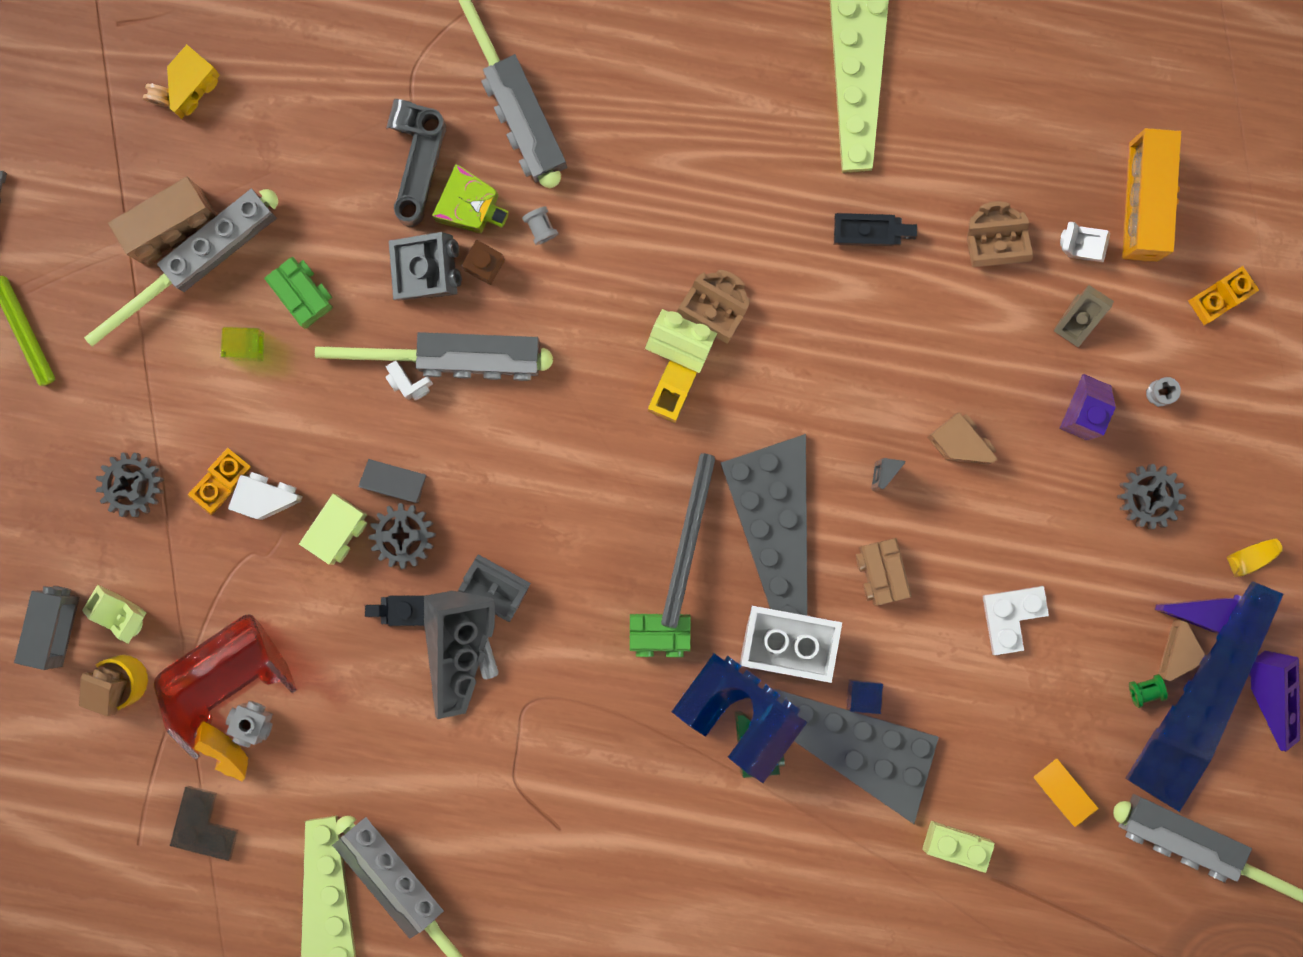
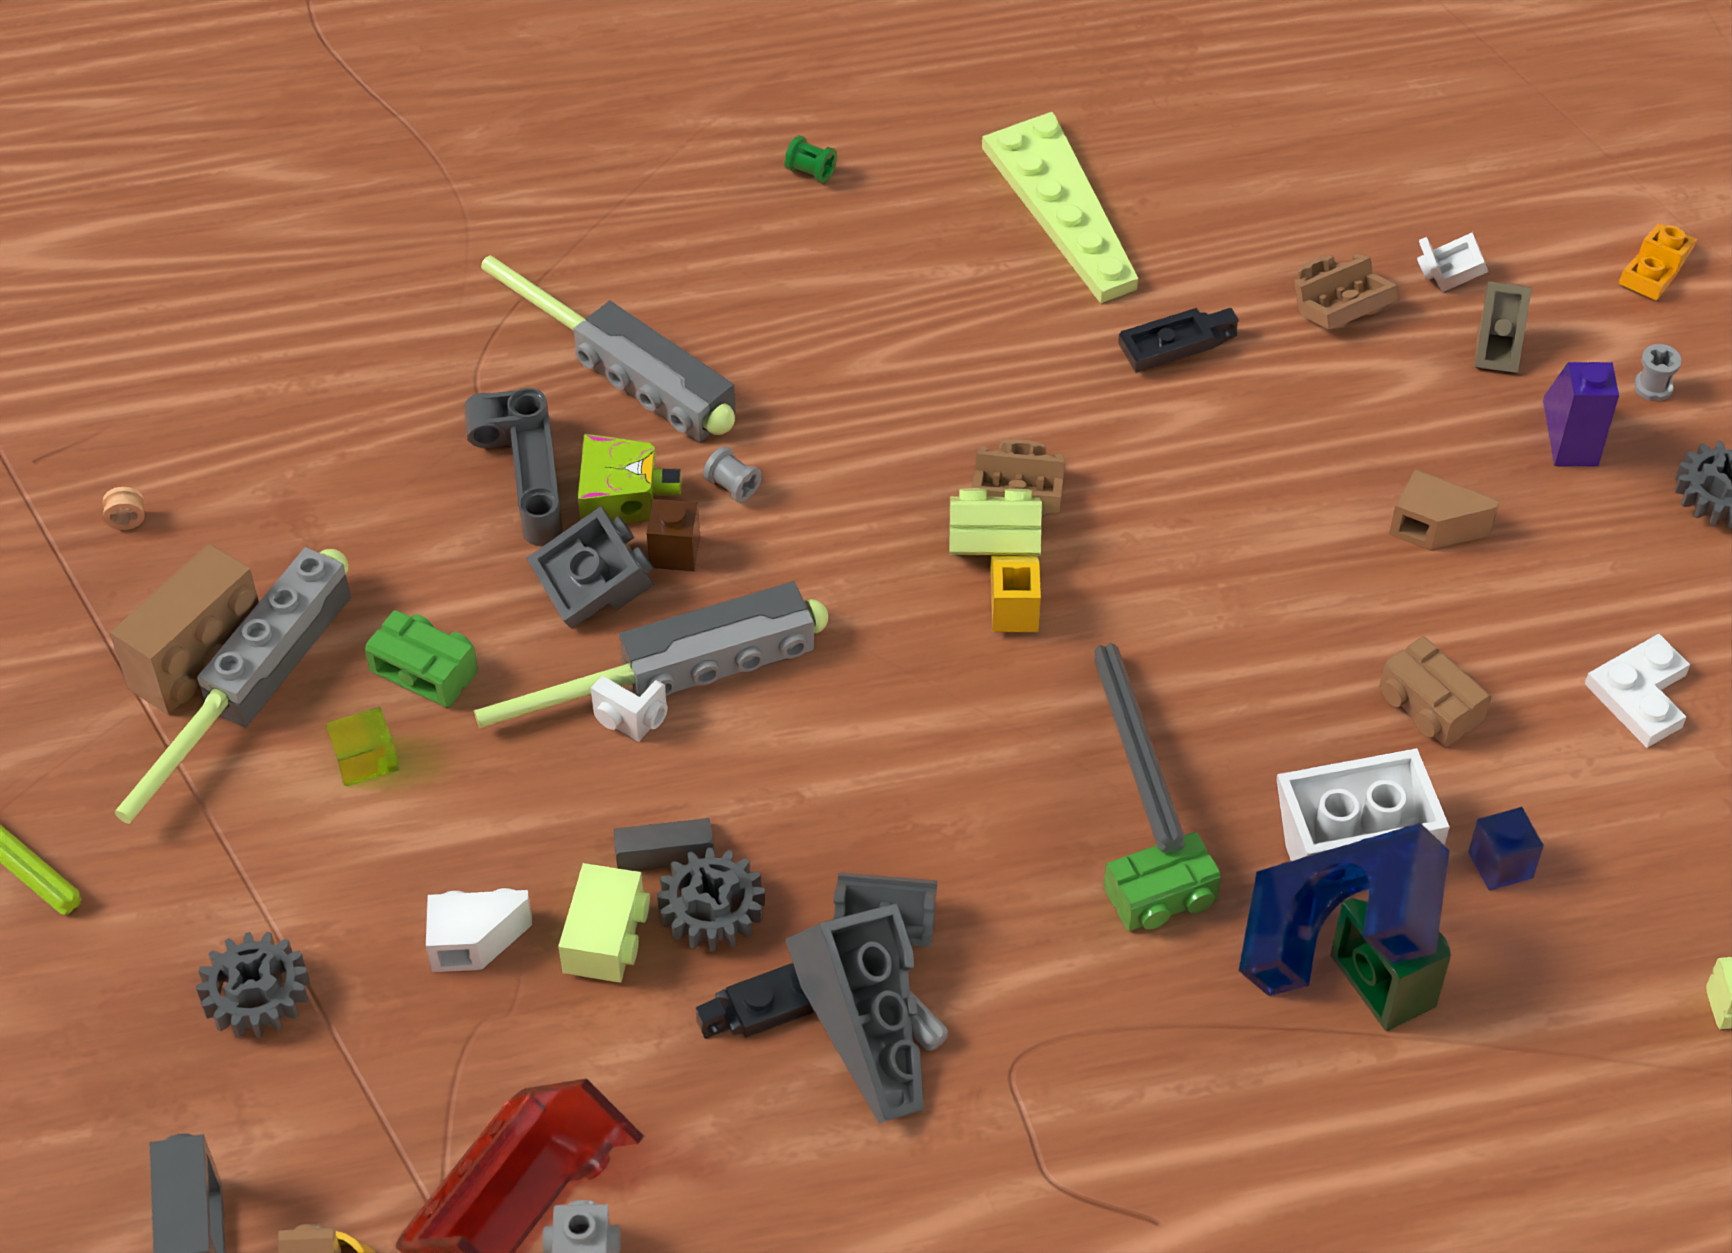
camera: 20 degrees left, 35 degrees down
yellowish green brick [82,585,146,644] -> none
yellow slope [167,44,220,119] -> none
light orange slope [188,448,251,516] -> none
dark grey wing [720,434,807,616] -> none
dark grey wing [756,686,939,824] -> none
dark grey slope [871,458,906,491] -> none
light orange brick [1122,128,1181,262] -> none

